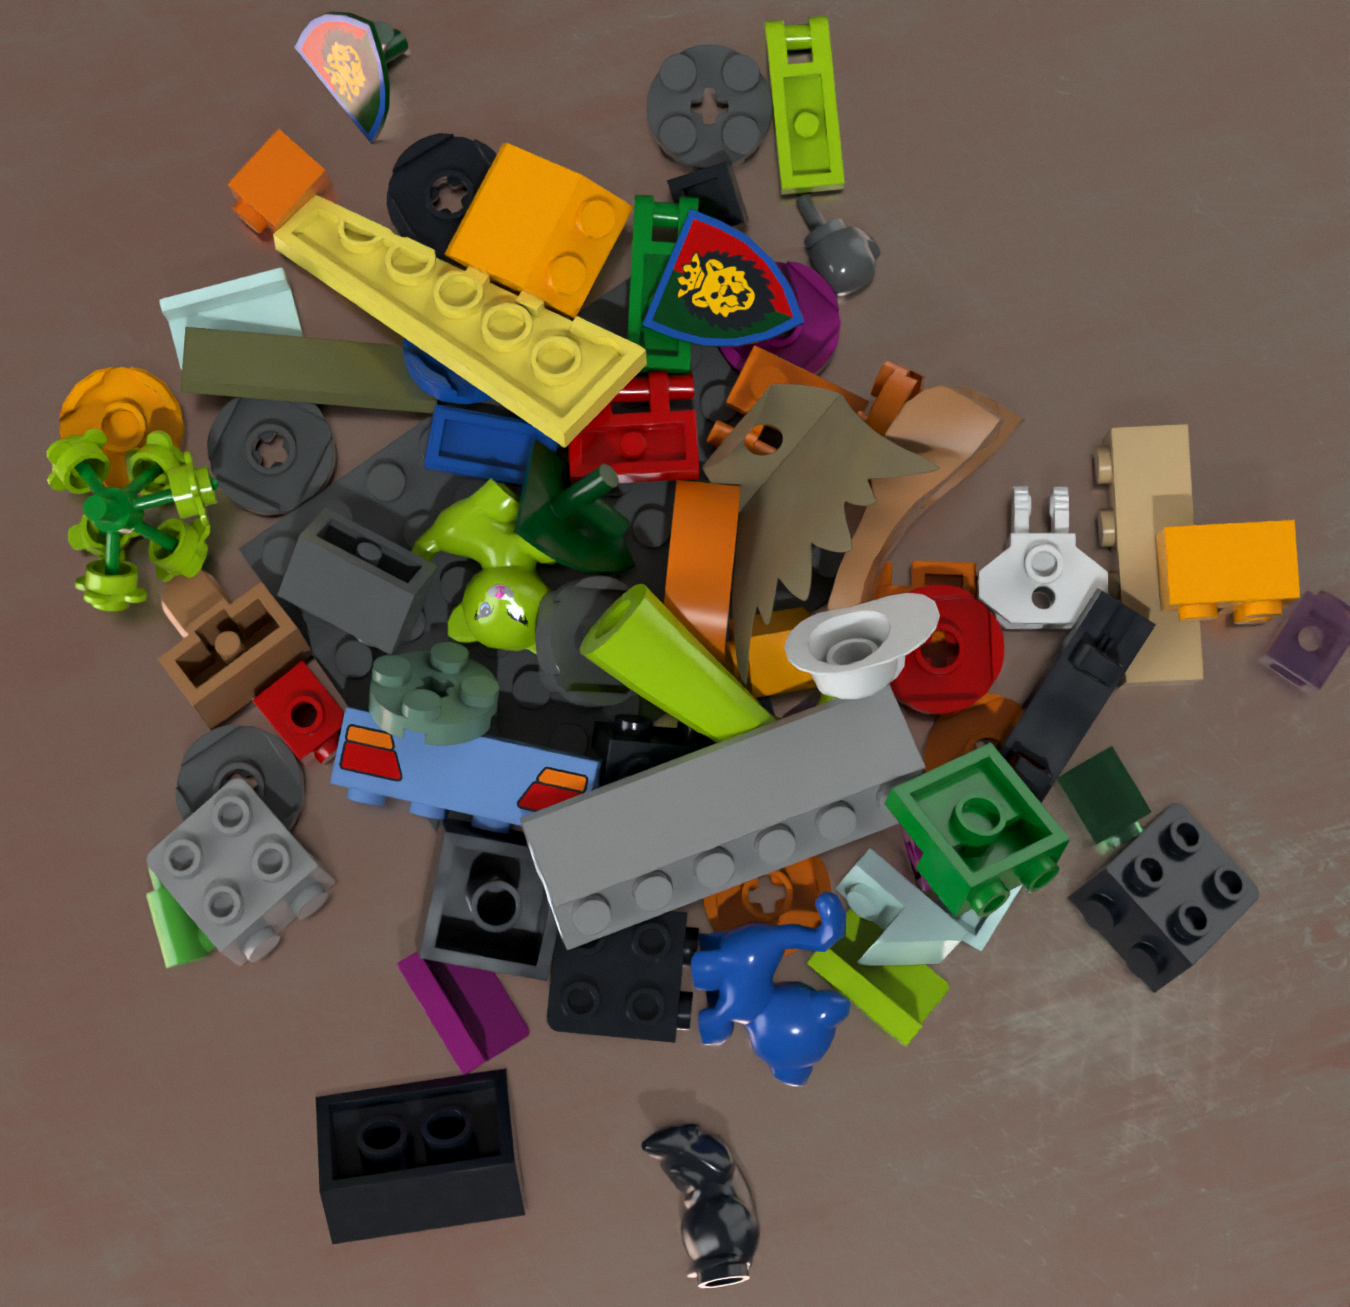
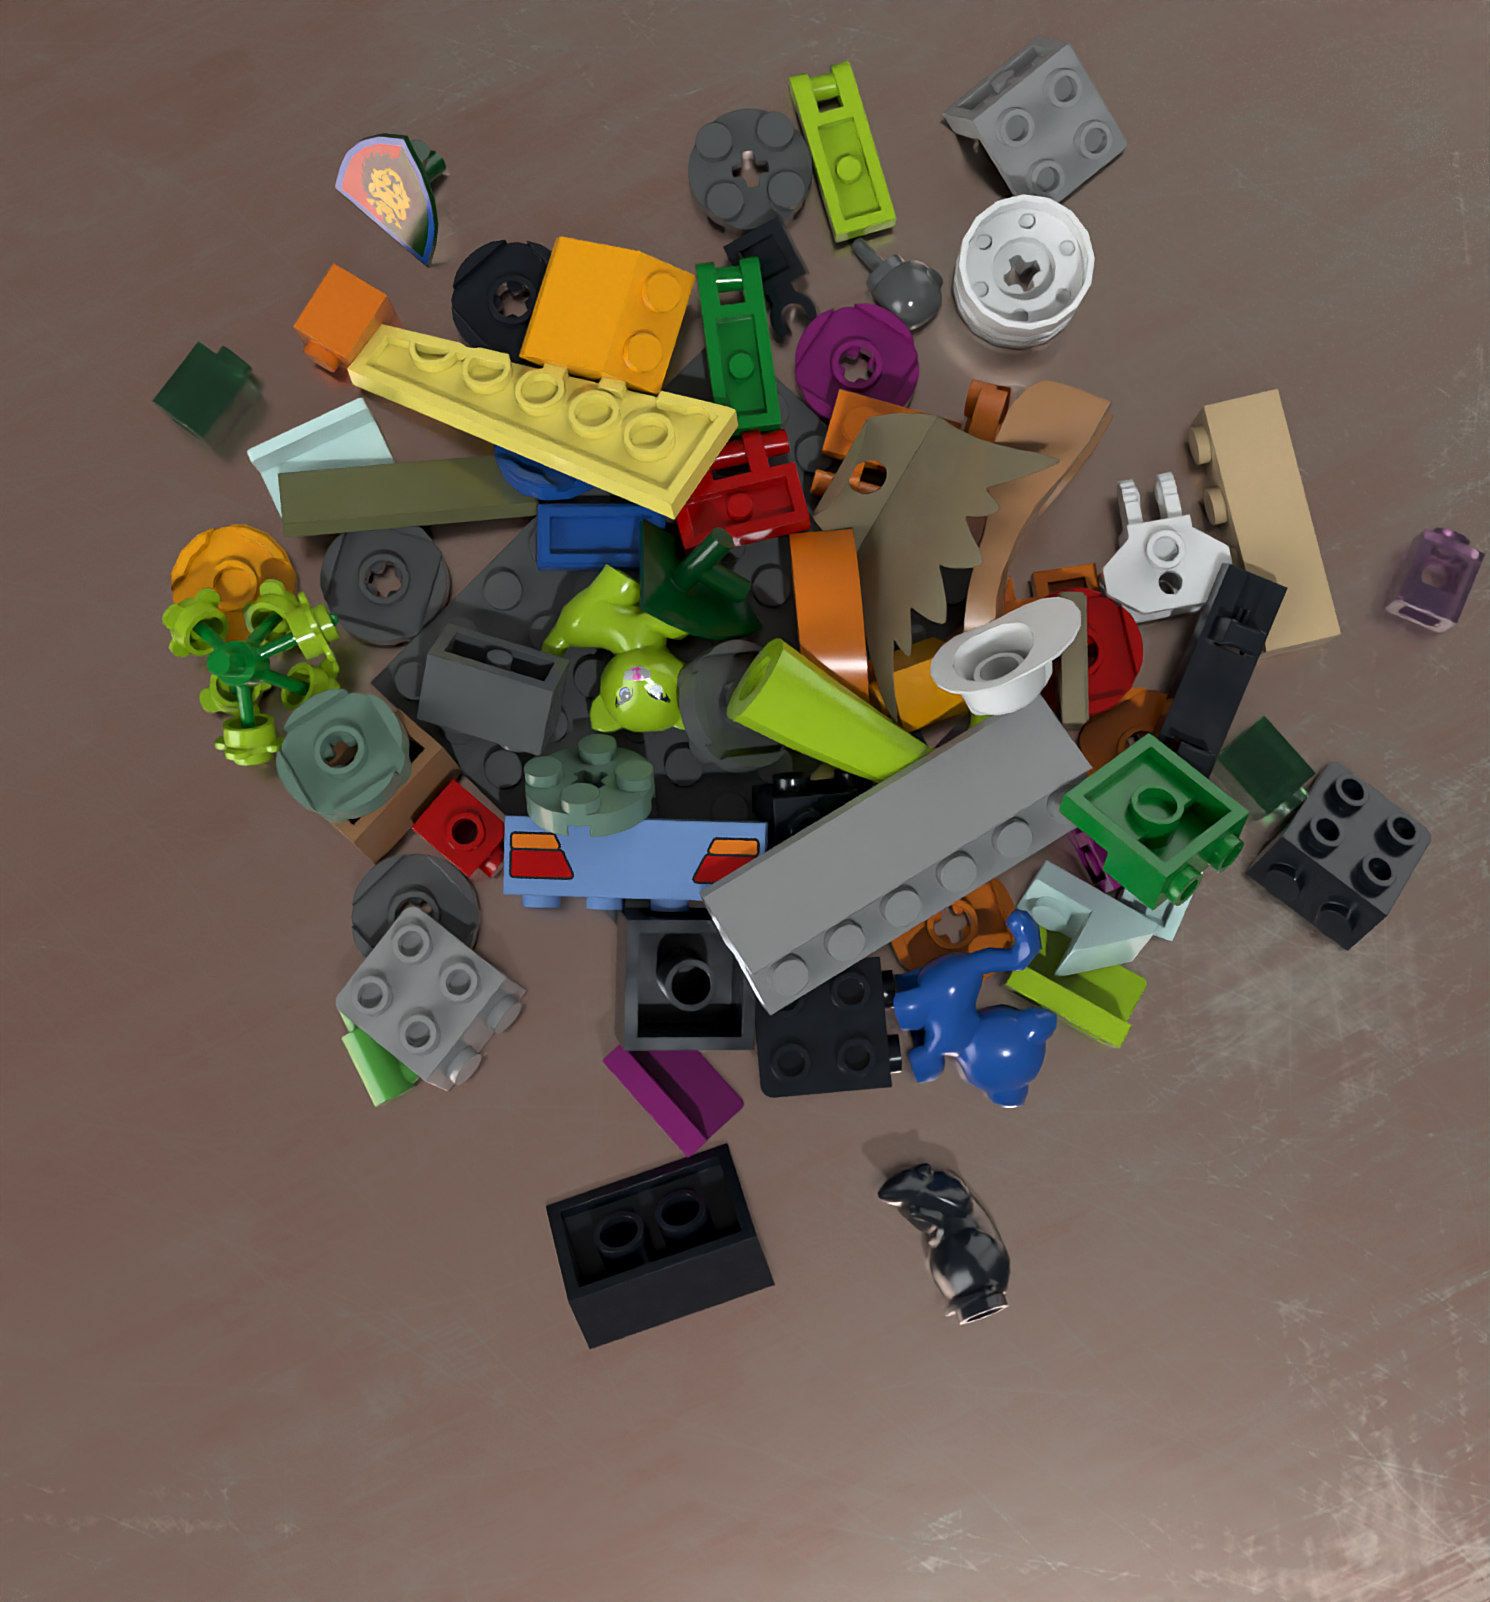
camera: 10 degrees left, 0 degrees up
shield [642,209,804,347] -> none
light orange brick [1156,520,1300,624] -> none
none -> clear green brick [152,341,261,452]
none -> sand green plate [276,689,412,823]
none -> light grey bracket [942,37,1127,203]
none -> white wheel [952,194,1095,349]
none -> dark tan tile [1054,592,1089,731]

